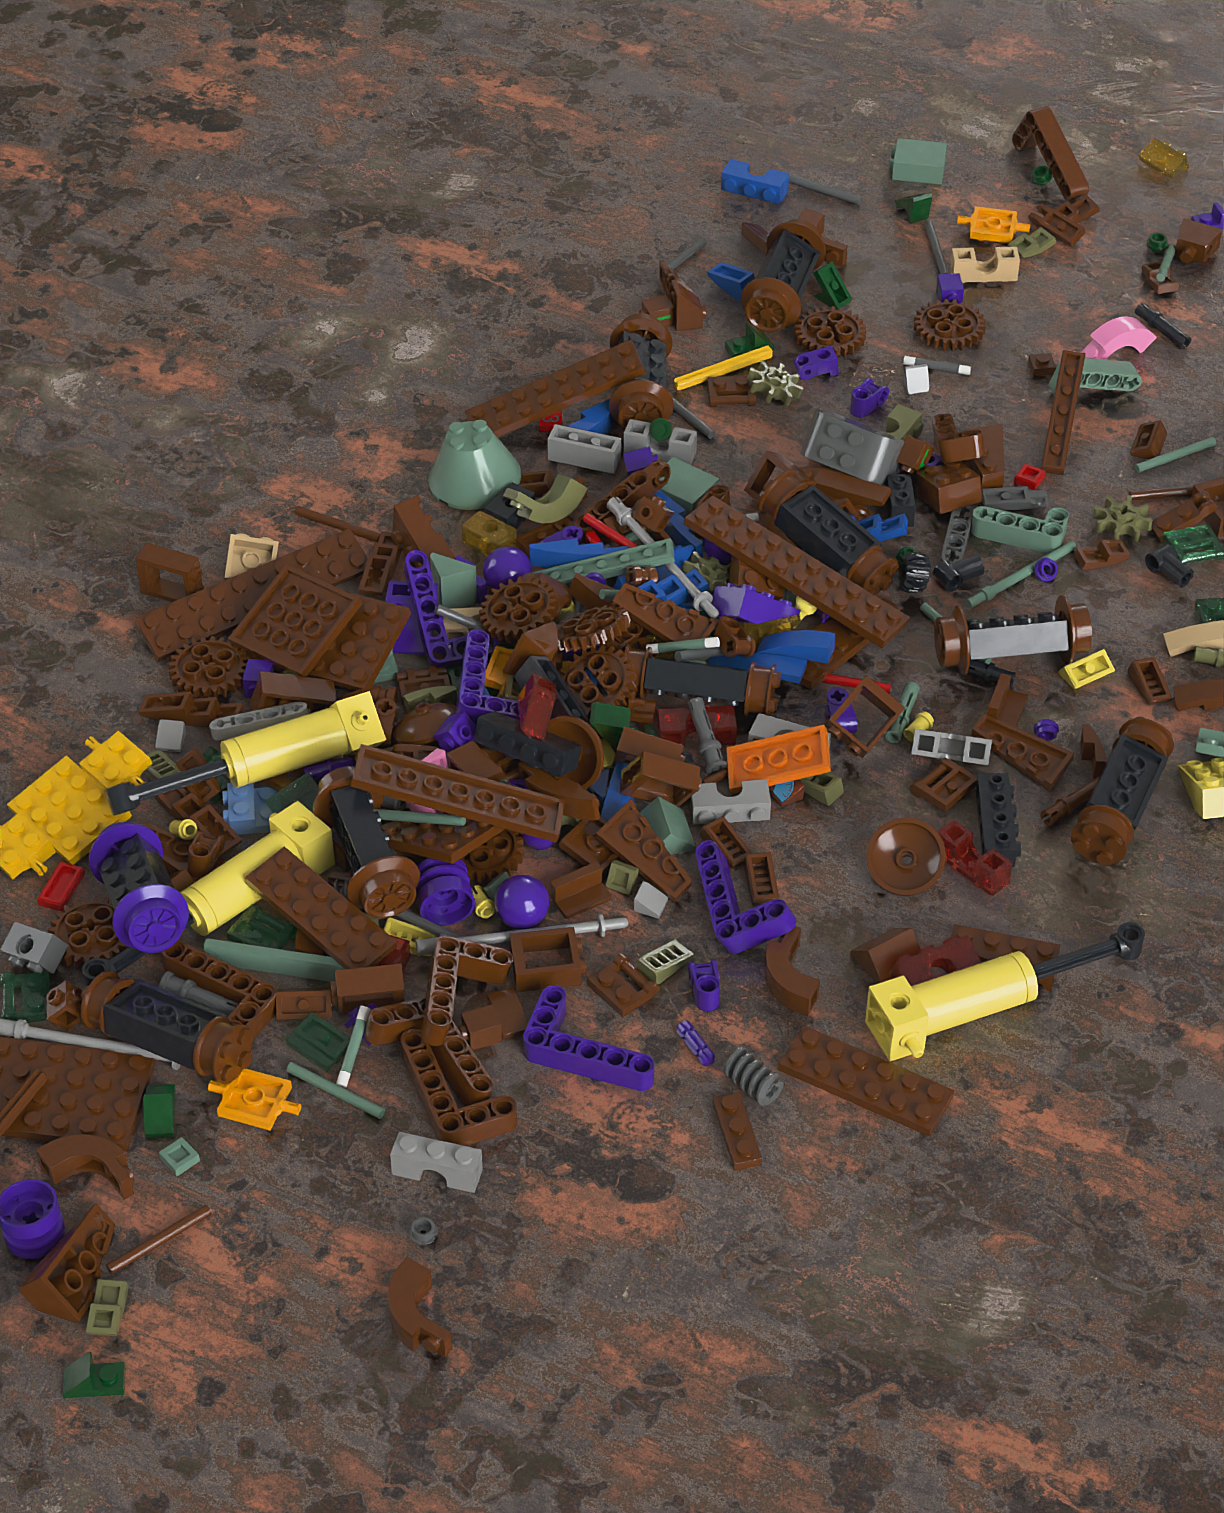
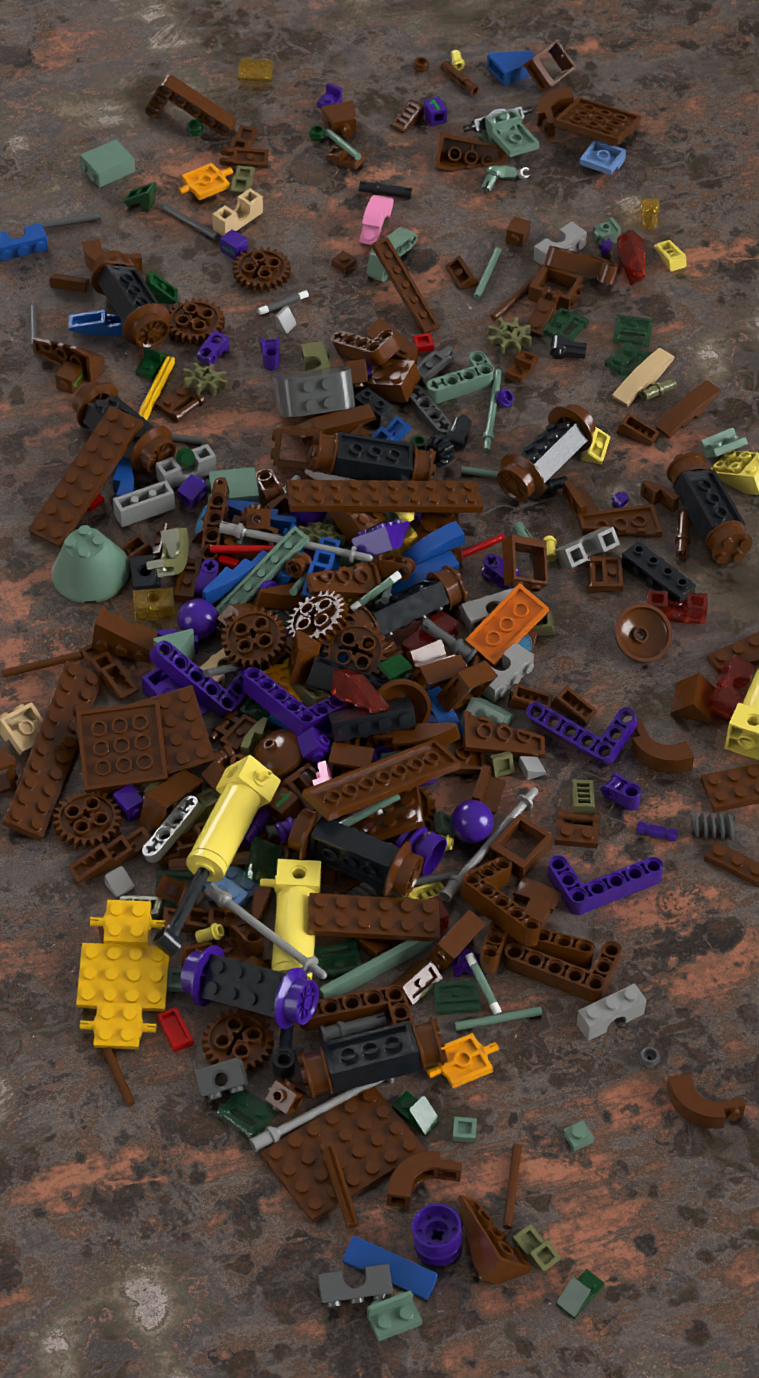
camera: 45 degrees left, 5 degrees up
none -> light grey bar [205,883,327,979]
none -> reddish brown slope [252,887,271,923]
none -> panel [406,639,455,671]
none -> sand green plate [563,1121,594,1151]

